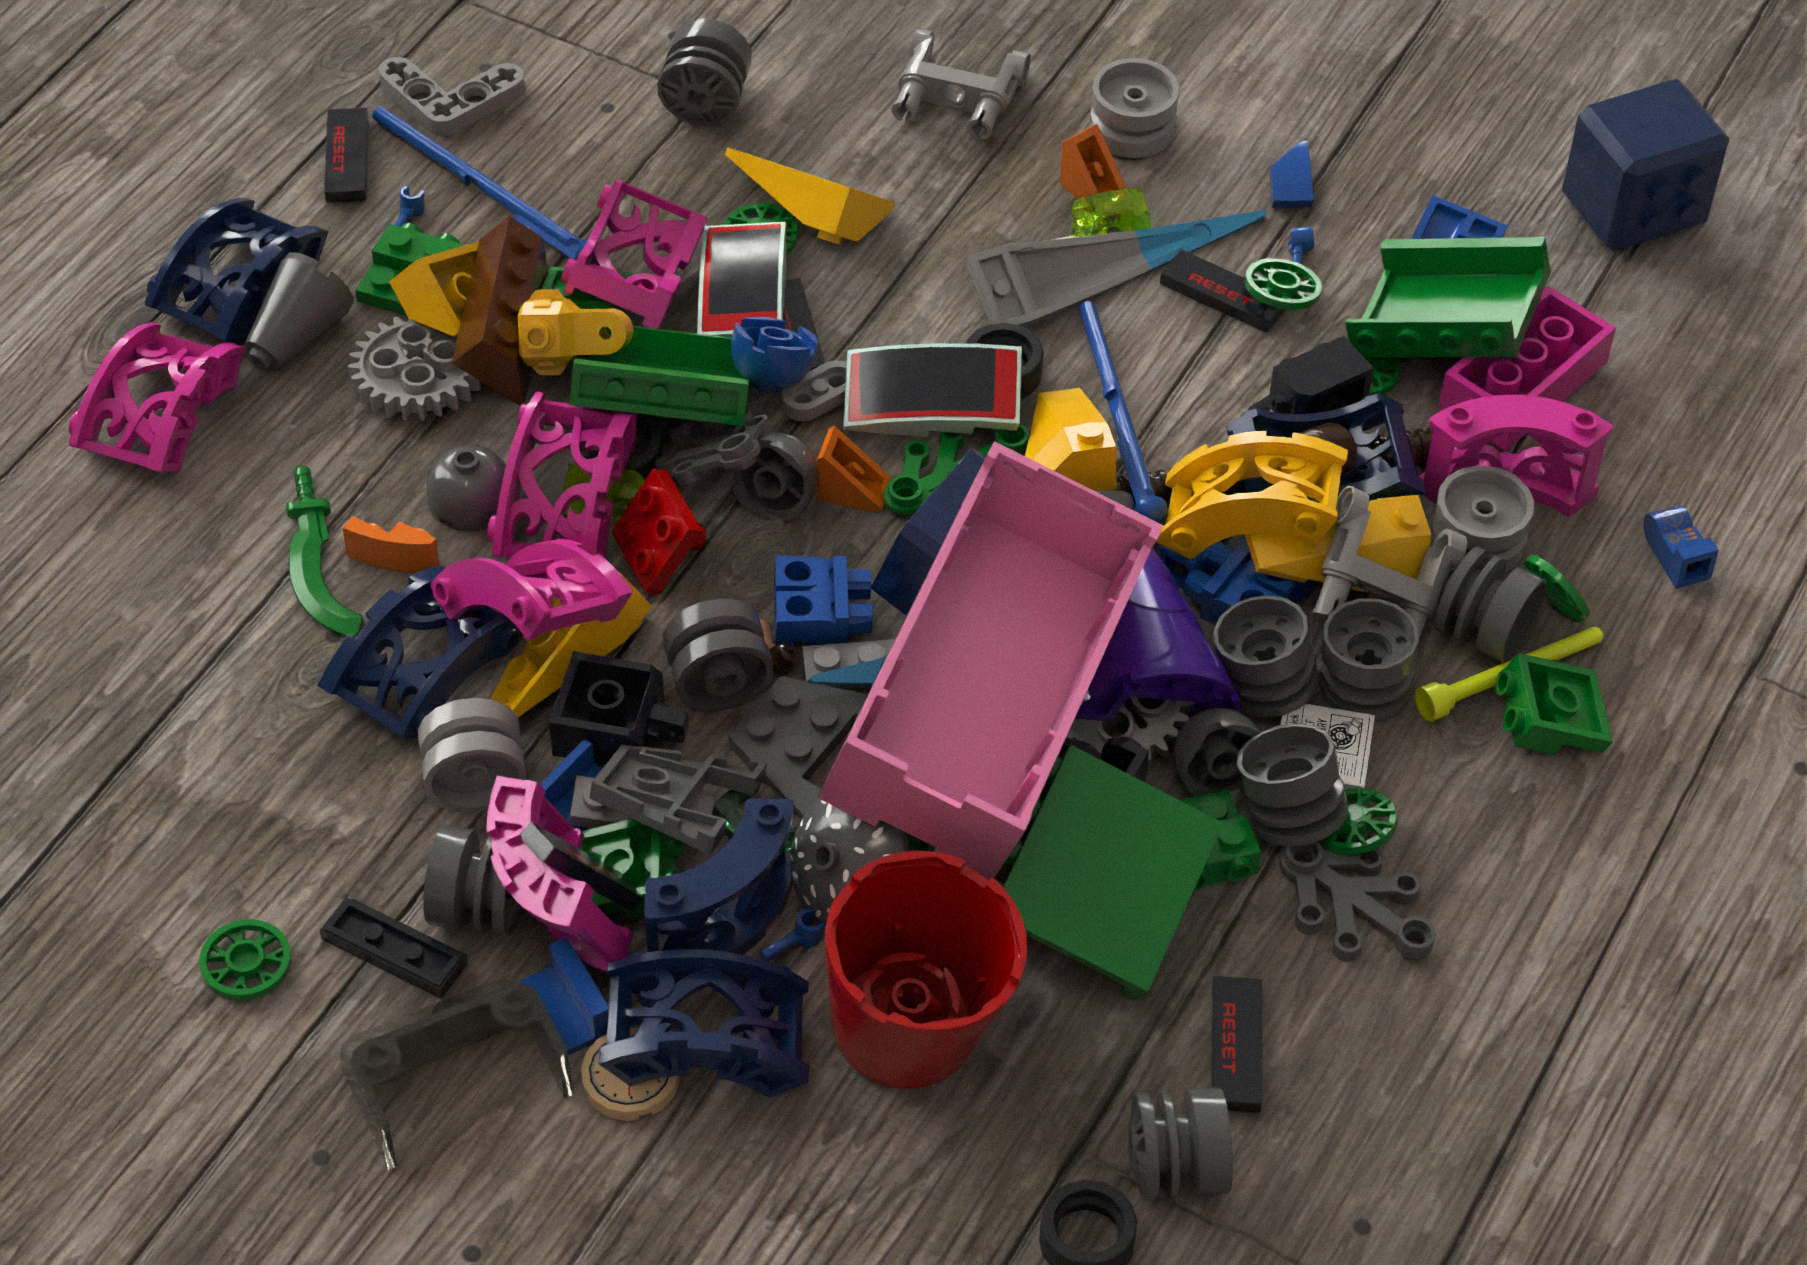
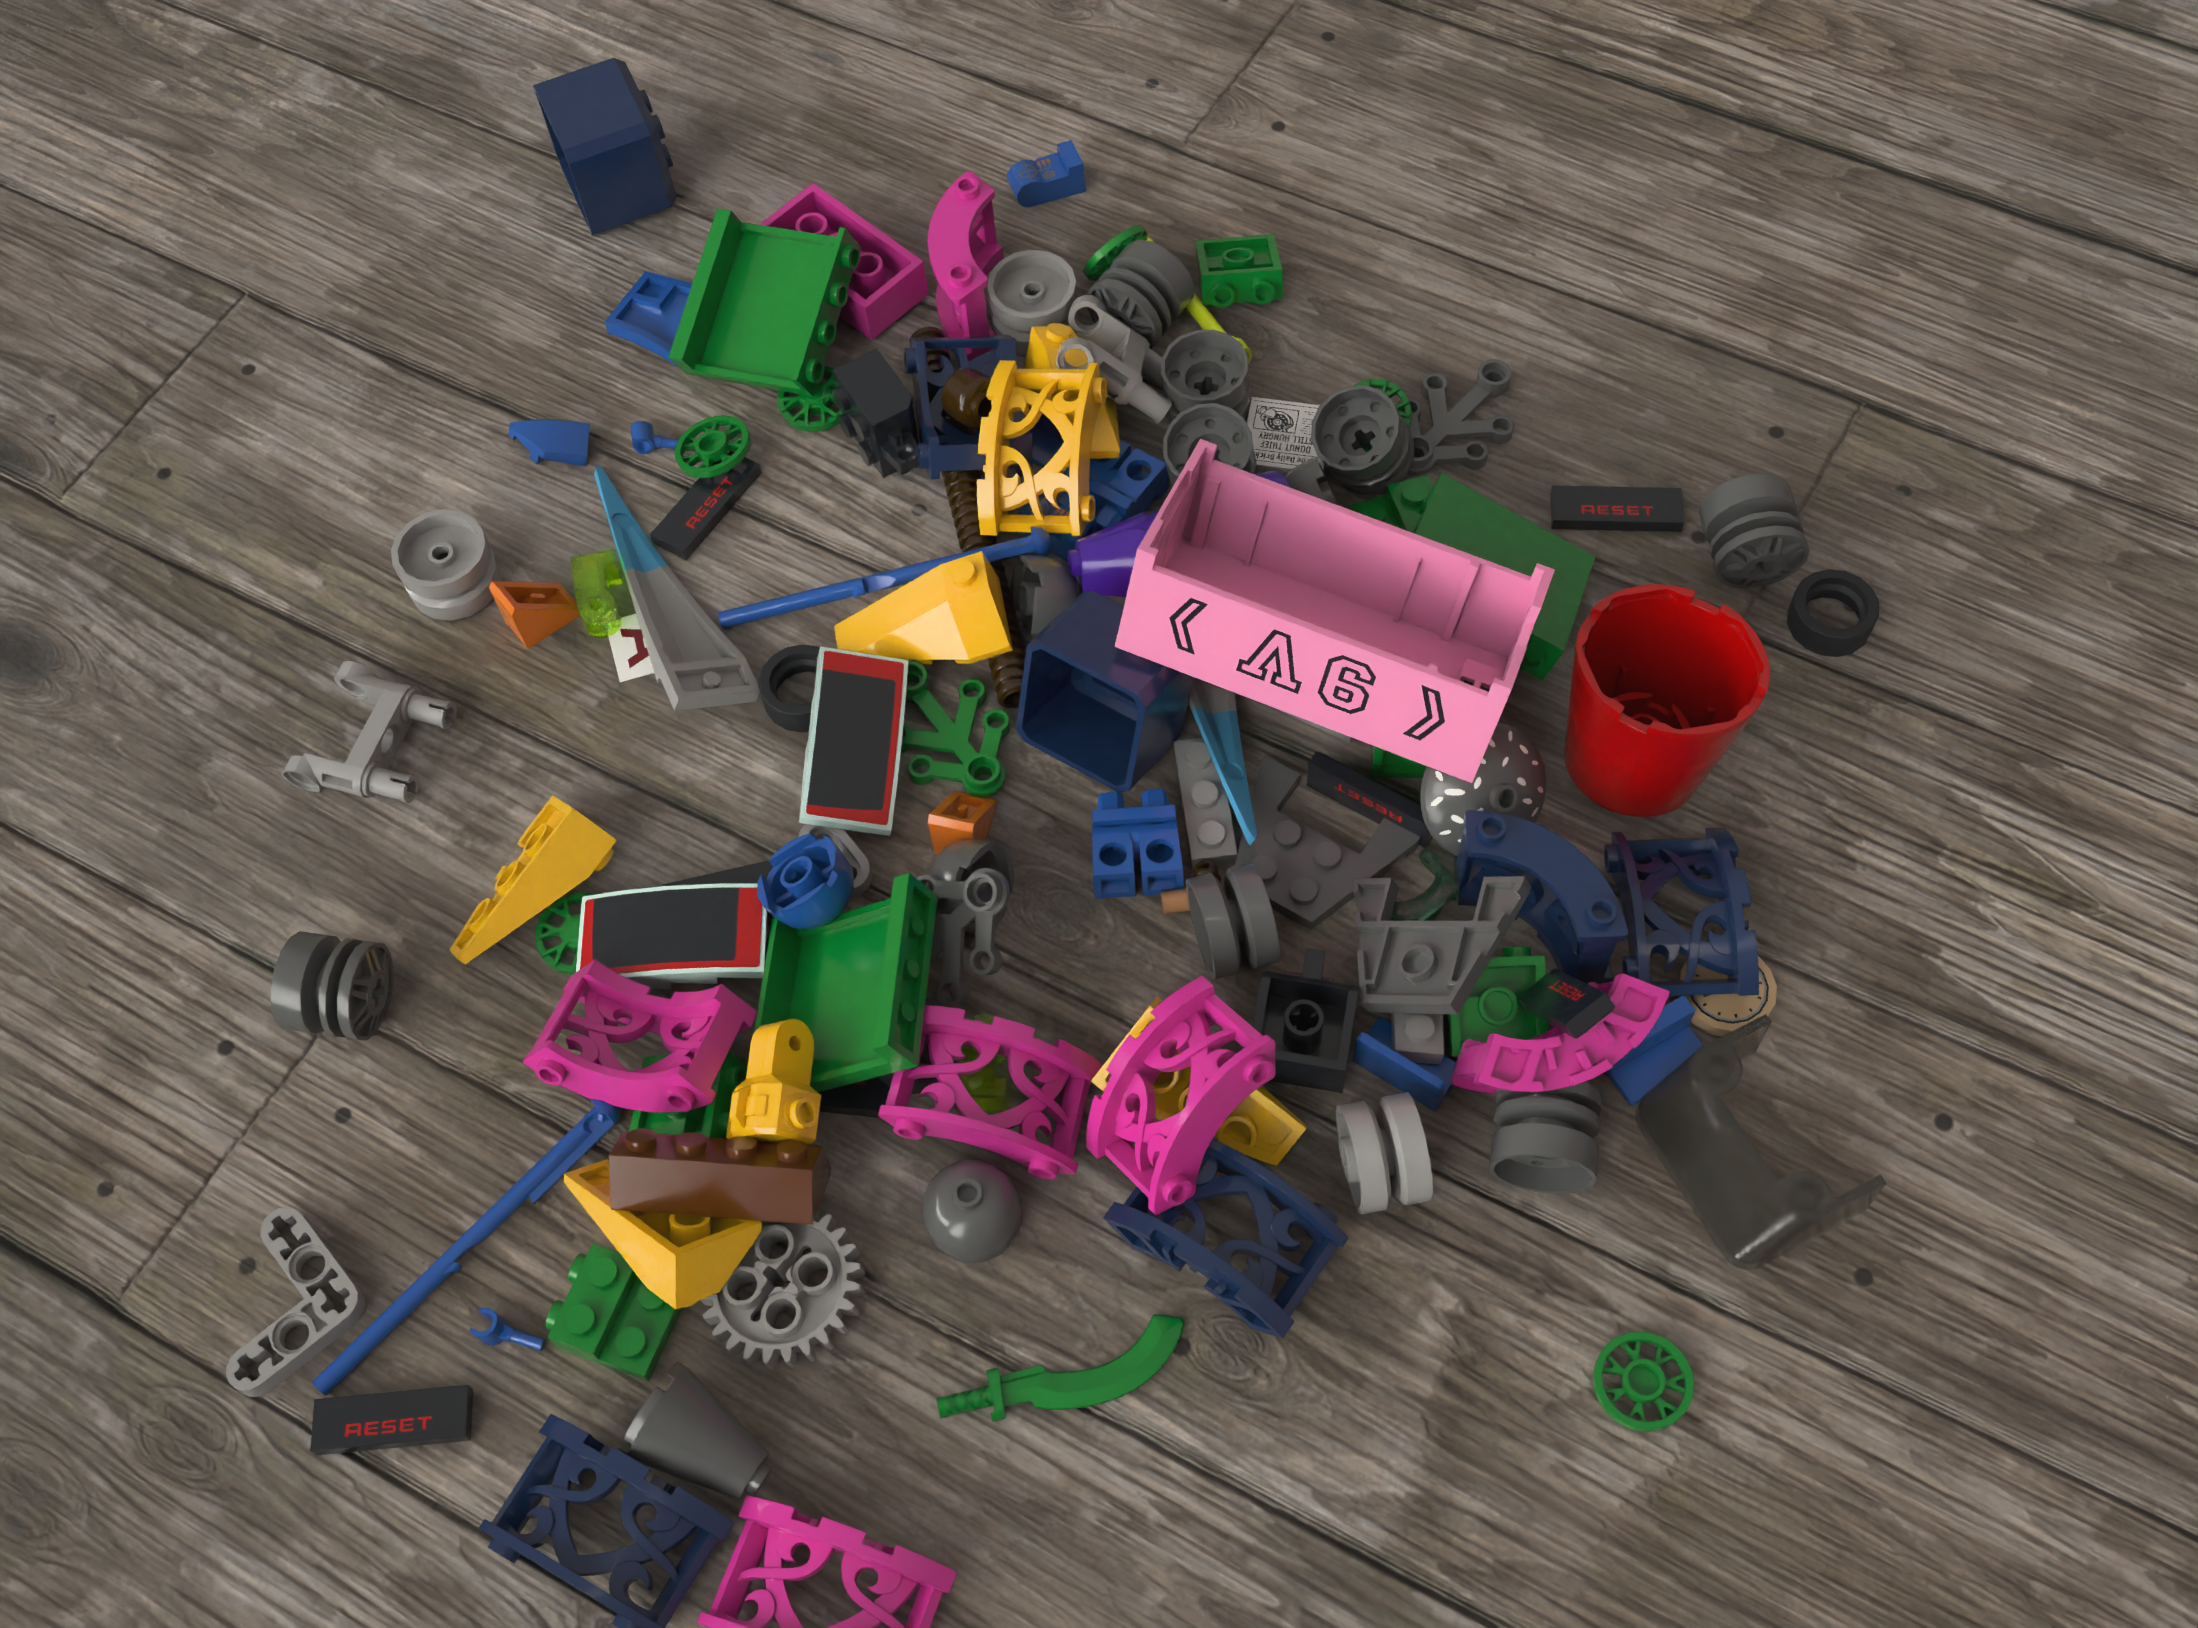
camera: 85 degrees left, 10 degrees up
black tile [320,896,468,999] -> none
orange slope [342,516,440,573] -> none
red plate [611,468,706,594] -> none

